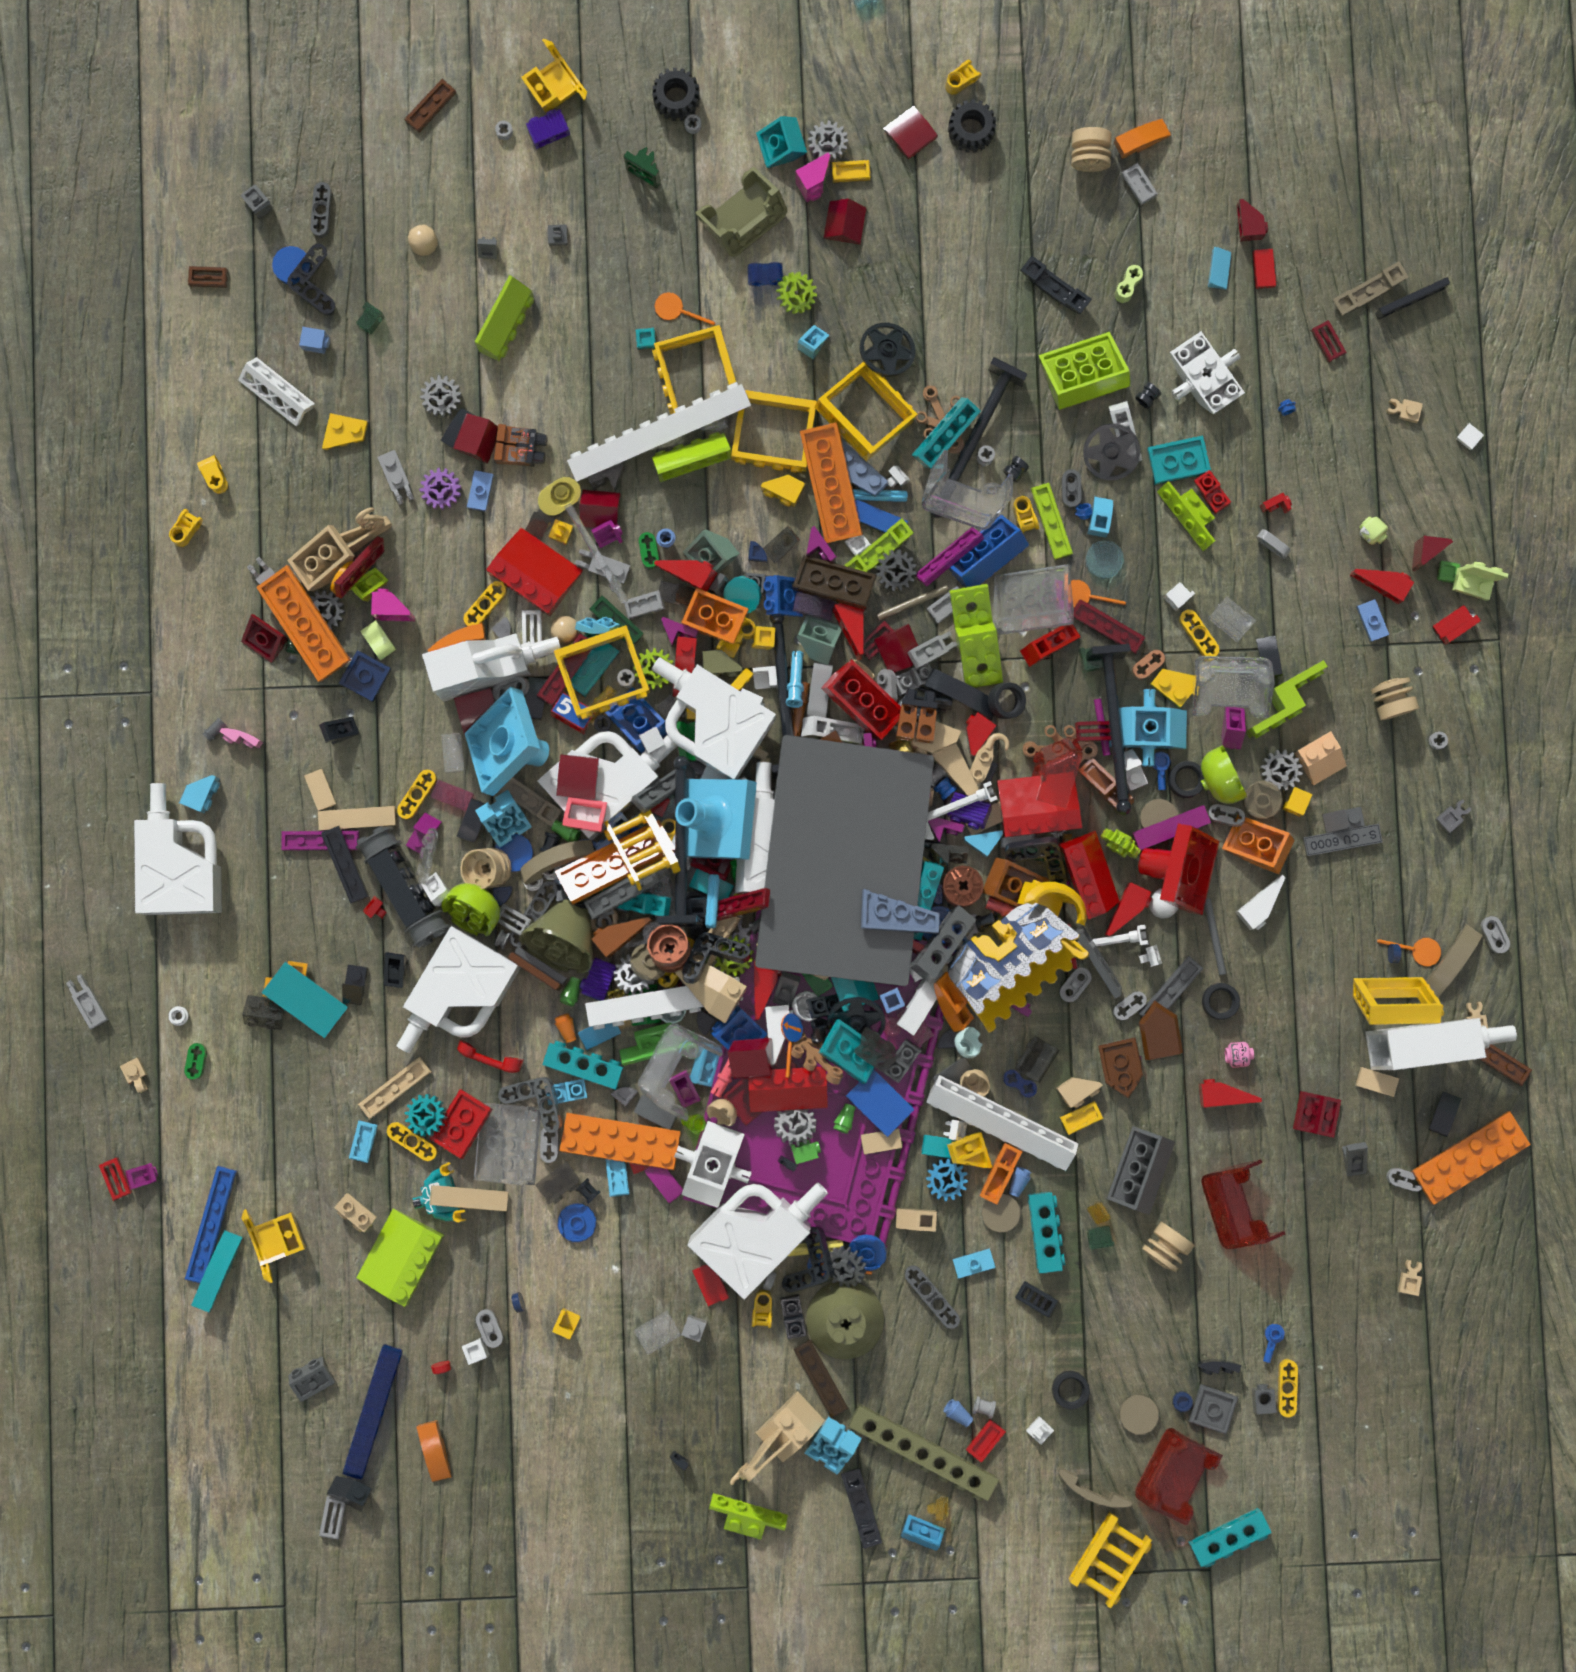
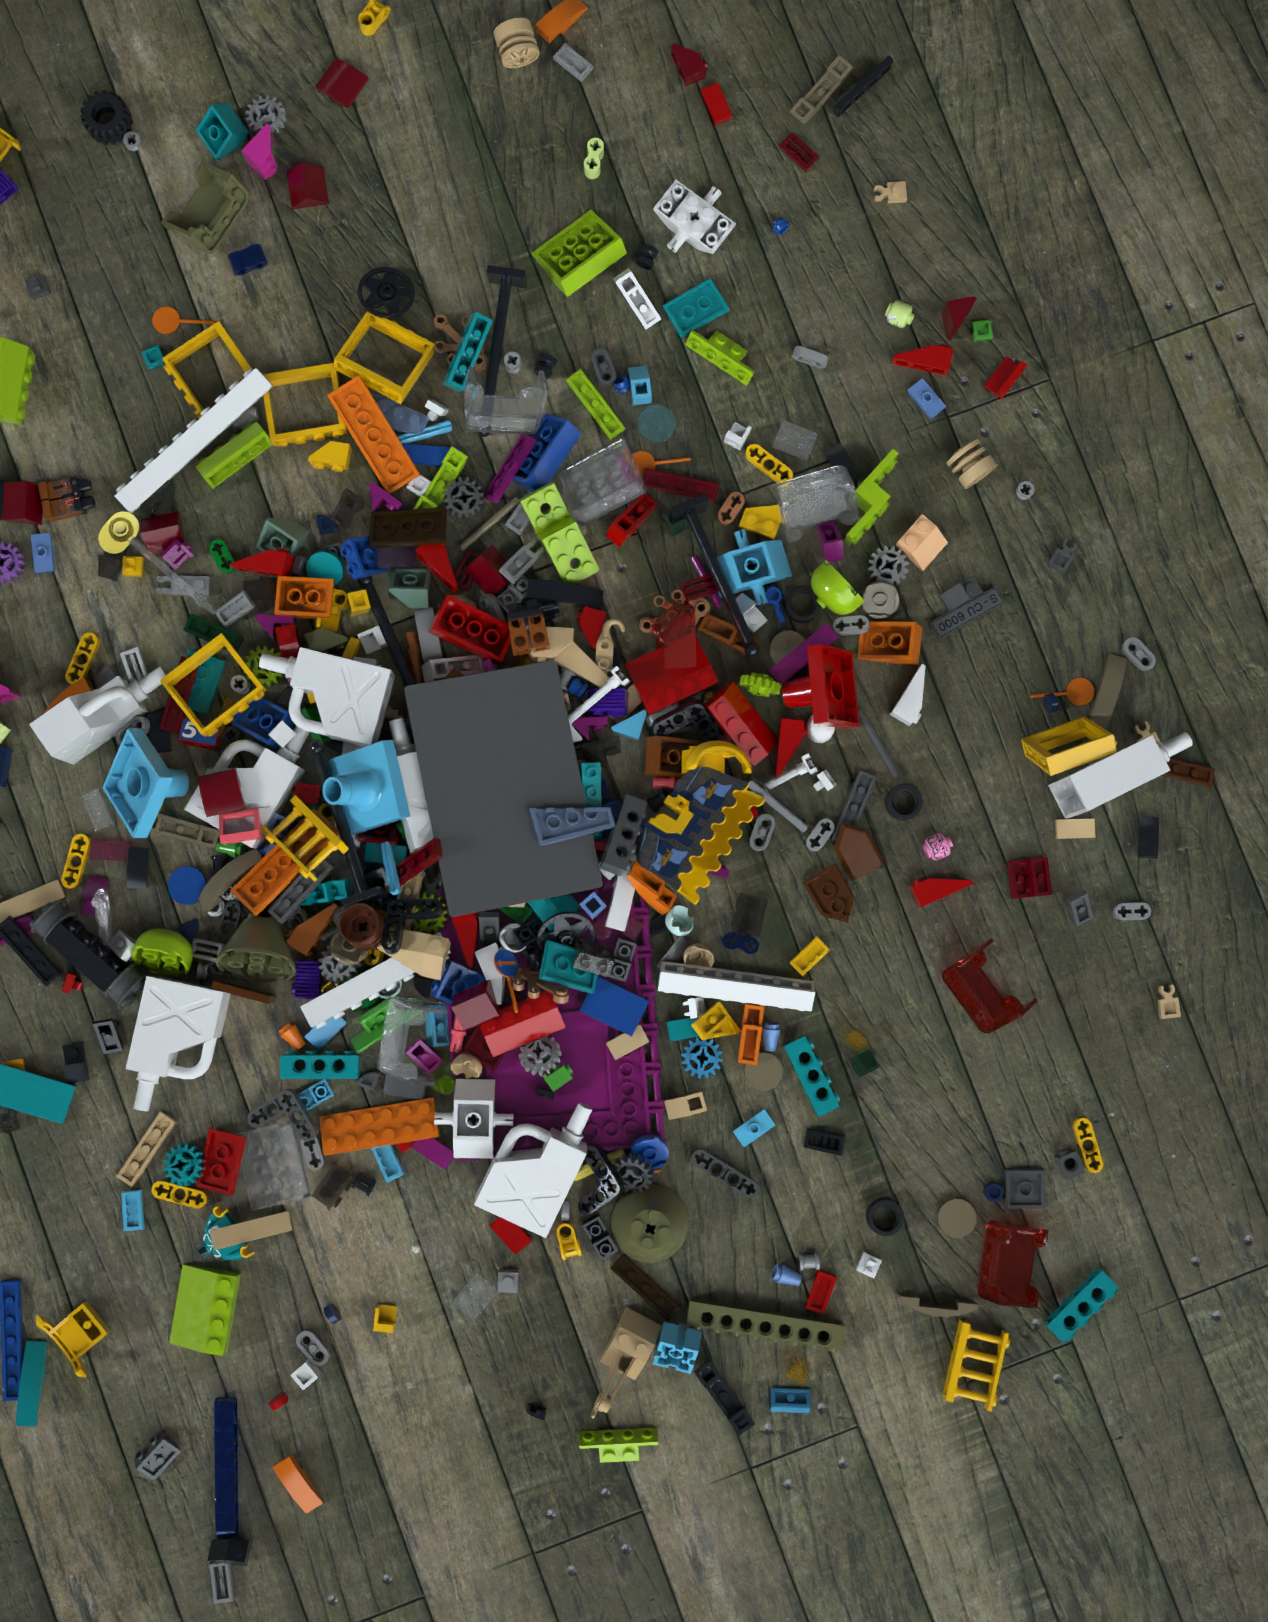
camera: 25 degrees left, 0 degrees up
tan bracket [334,1193,377,1233] -> none
dark red slope [454,688,495,736] -> none
red piece [457,1039,524,1073] -> none
tan wheel [460,848,511,889] -> none
medium azure brick [475,790,532,848] -> none
red slope [486,528,583,617] -> none
dark grey tile [515,947,568,985] -> none
tan hair [551,616,579,647] -> none
blue tile [558,1203,596,1242] -> none
bright green cone [560,977,581,1007] -> none
medium azure slope [575,617,620,634] -> none
dark green piece [624,147,661,188] -> none
dark grey tile [631,766,699,813] -> none
medium blue cone [656,529,675,548] -> none
lime gear [776,272,817,314] -> none
medium azure pin [786,651,804,708] -> none
medium azure slope [798,325,829,359] -> none
yellow tile [832,160,870,183] -> none
bright green cone [834,1103,856,1134] -> none
copper wheel [941,866,984,908] -> none
black tyre [948,99,996,153] -> none
black tyre [988,682,1026,719] -> none
yellow piece [1012,496,1039,534] -> none
black slope [1020,256,1092,314] -> none
tan slope [1056,1077,1103,1109] -> none
black wheel [1083,423,1141,480] -> none
dark grey slope [1107,1126,1175,1215] -> none
tan wheel [1142,1222,1195,1272] -> none
red slope [1194,470,1231,514] -> none
black slope [1197,1359,1242,1375] -> none
medium azure slope [1208,247,1231,289] -> none
red bracket [1260,492,1292,514] -> none
blue plate [1263,1324,1284,1363] -> none
yellow panel [1282,787,1312,817] -> none
orange plate [1411,1111,1531,1205] -> none
yellowish green bracket [1452,562,1509,601] -> none
white tile [1456,423,1484,451] -> none

